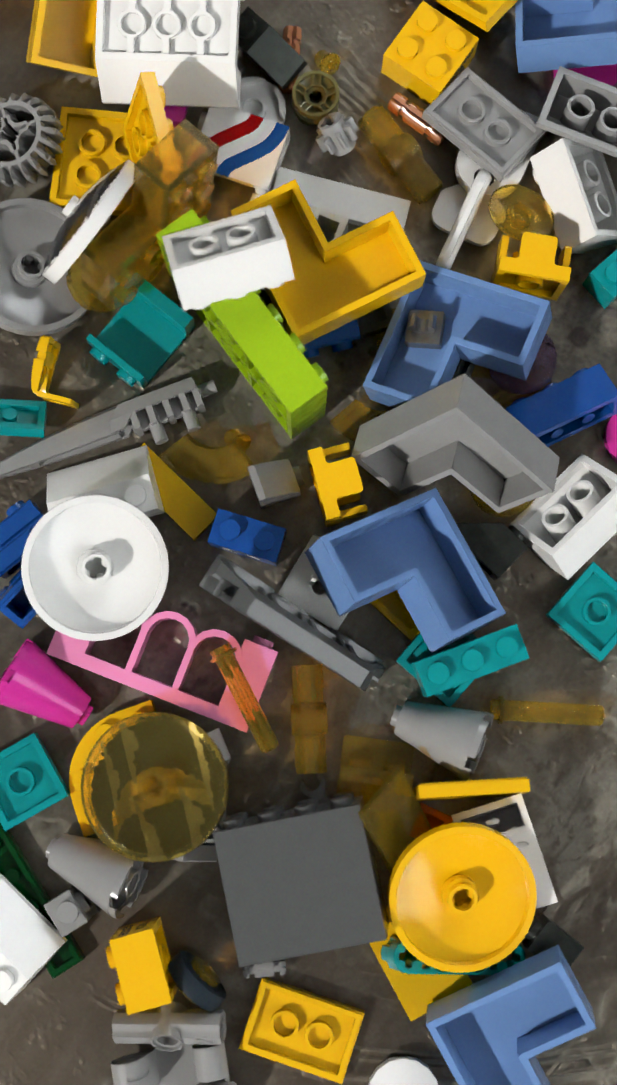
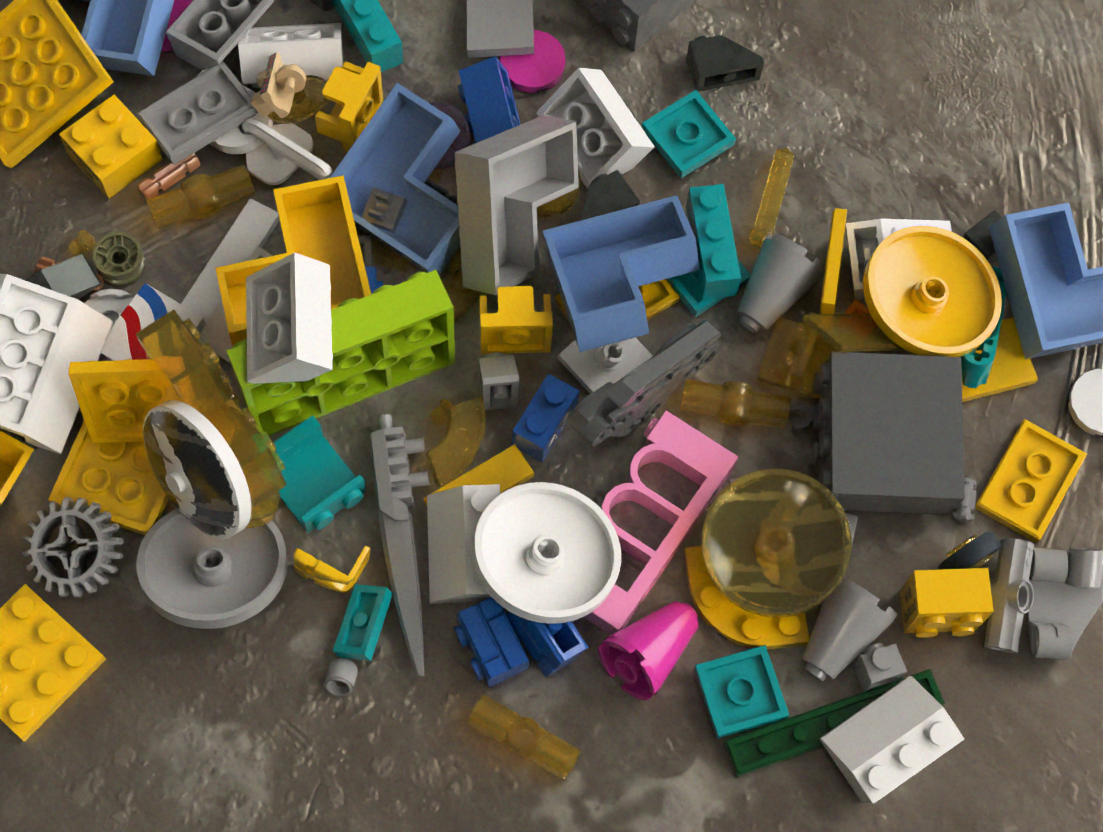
camera: 80 degrees left, 15 degrees down
clear yellow axle [210,642,279,753] -> none
light grey gear [315,112,359,156] -> none
none -> tan hips [251,52,306,119]

